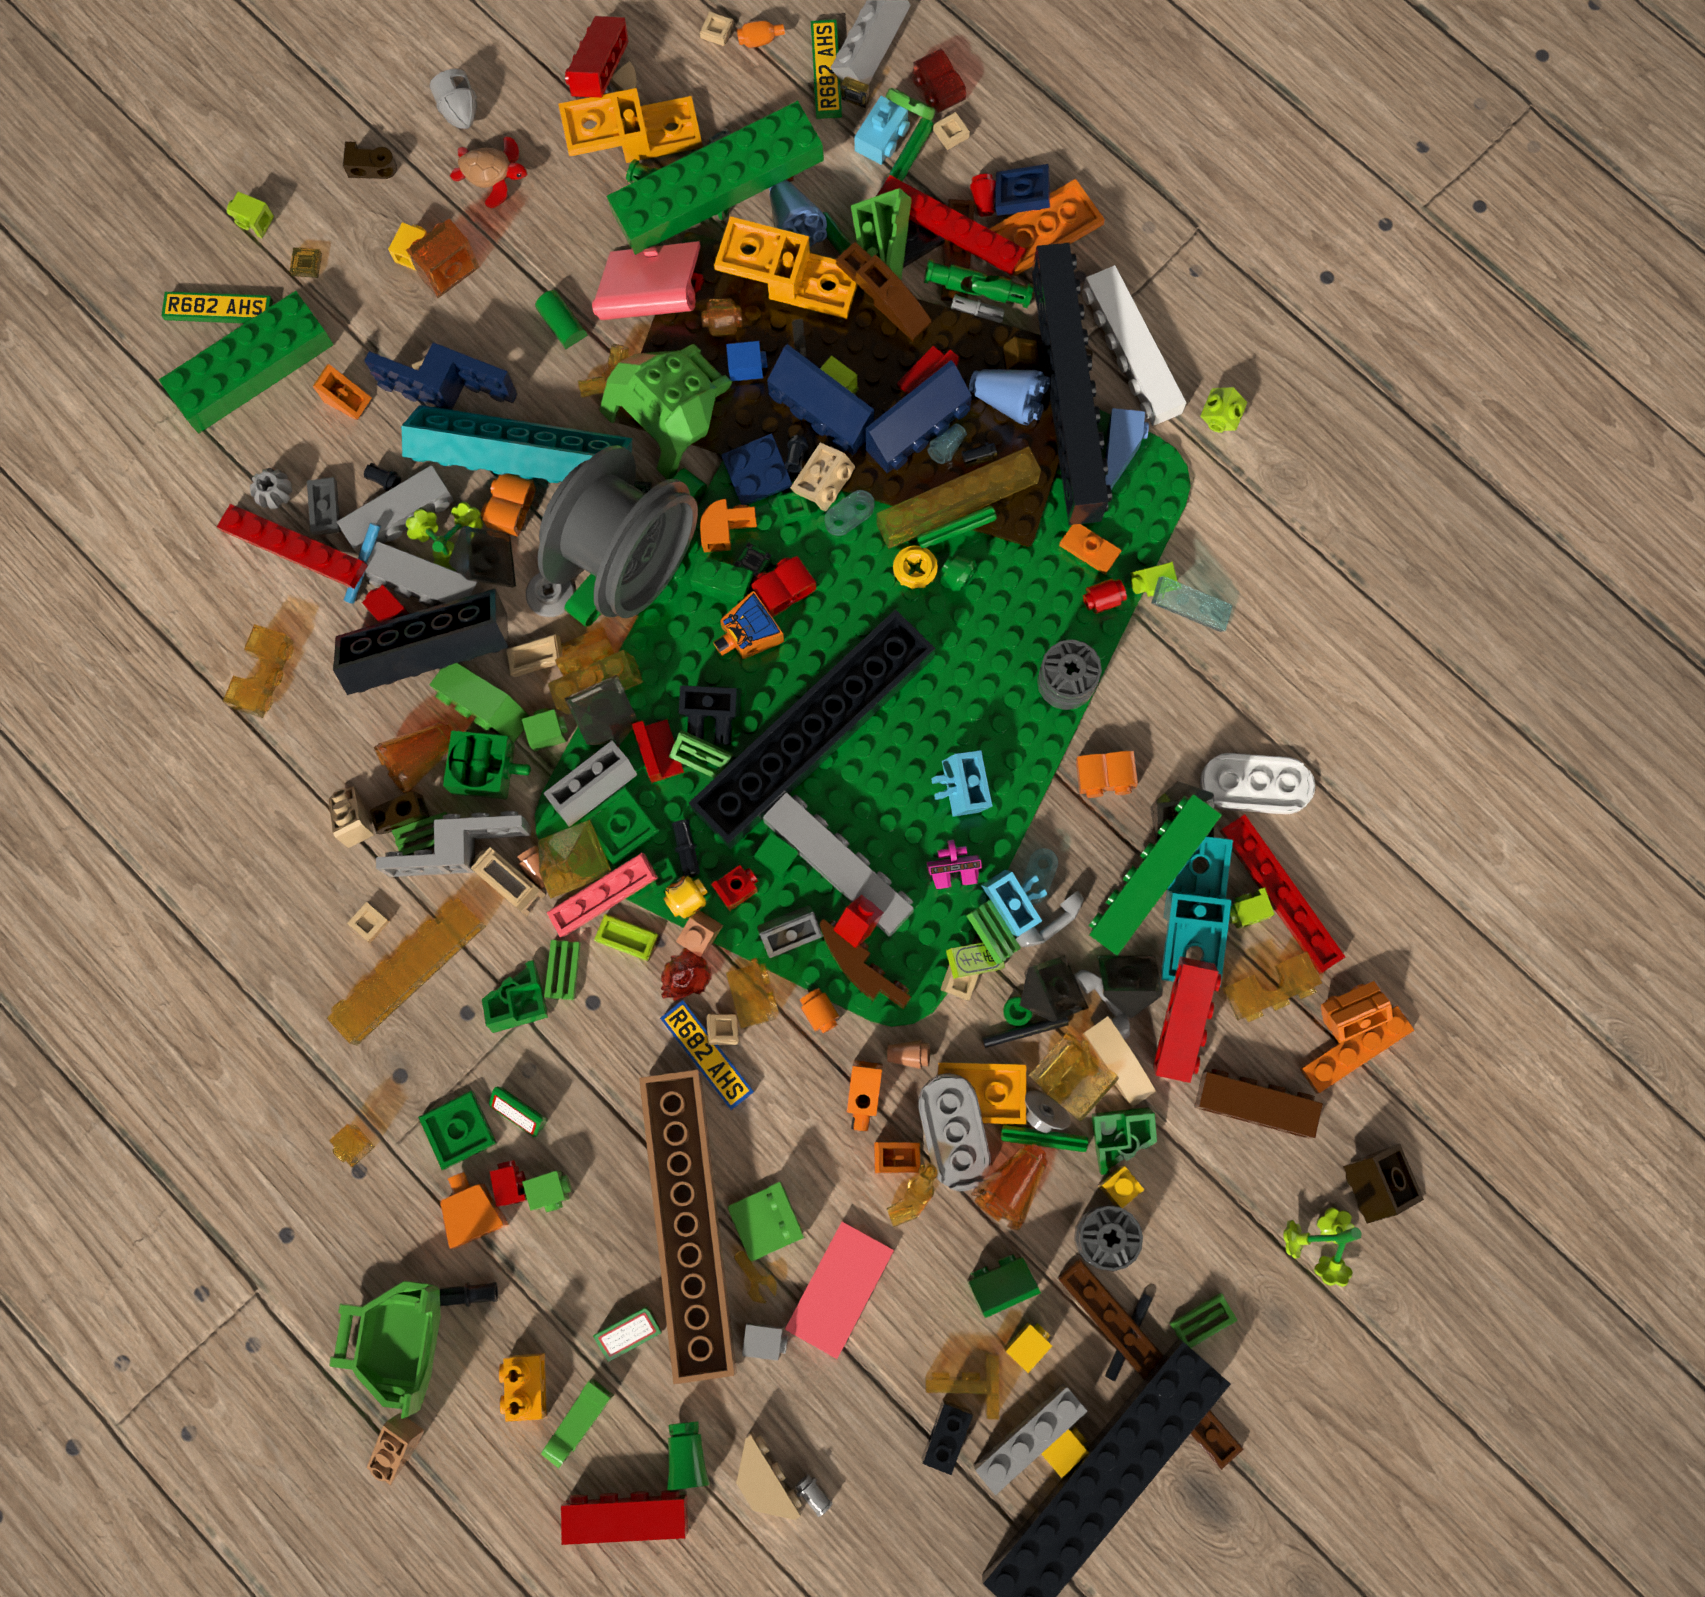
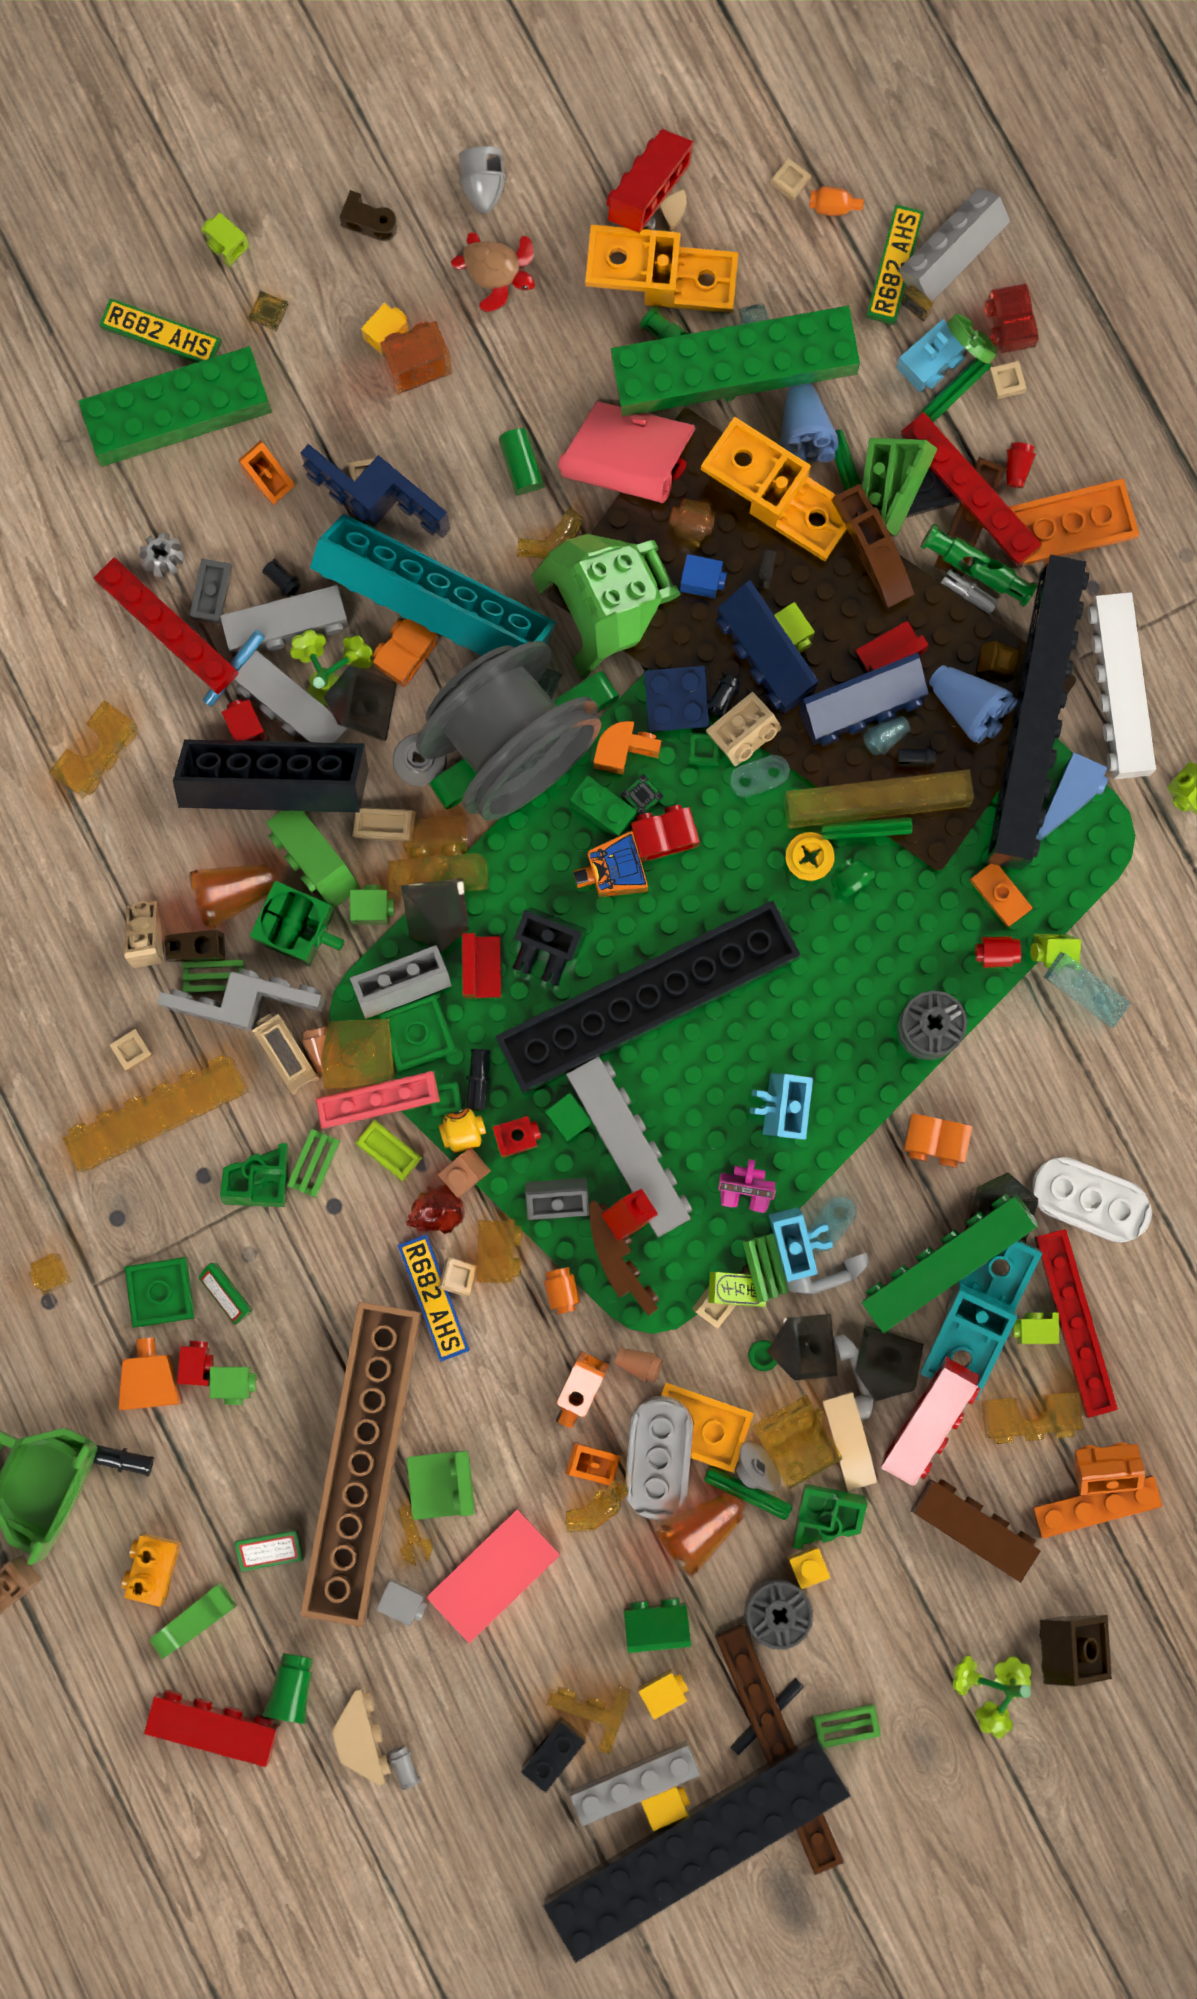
camera: 15 degrees right, 5 degrees up
bright green tile [669,730,733,778] -> none
black bar [982,1014,1069,1048] -> none
dark blue plate [996,164,1050,216] -> none

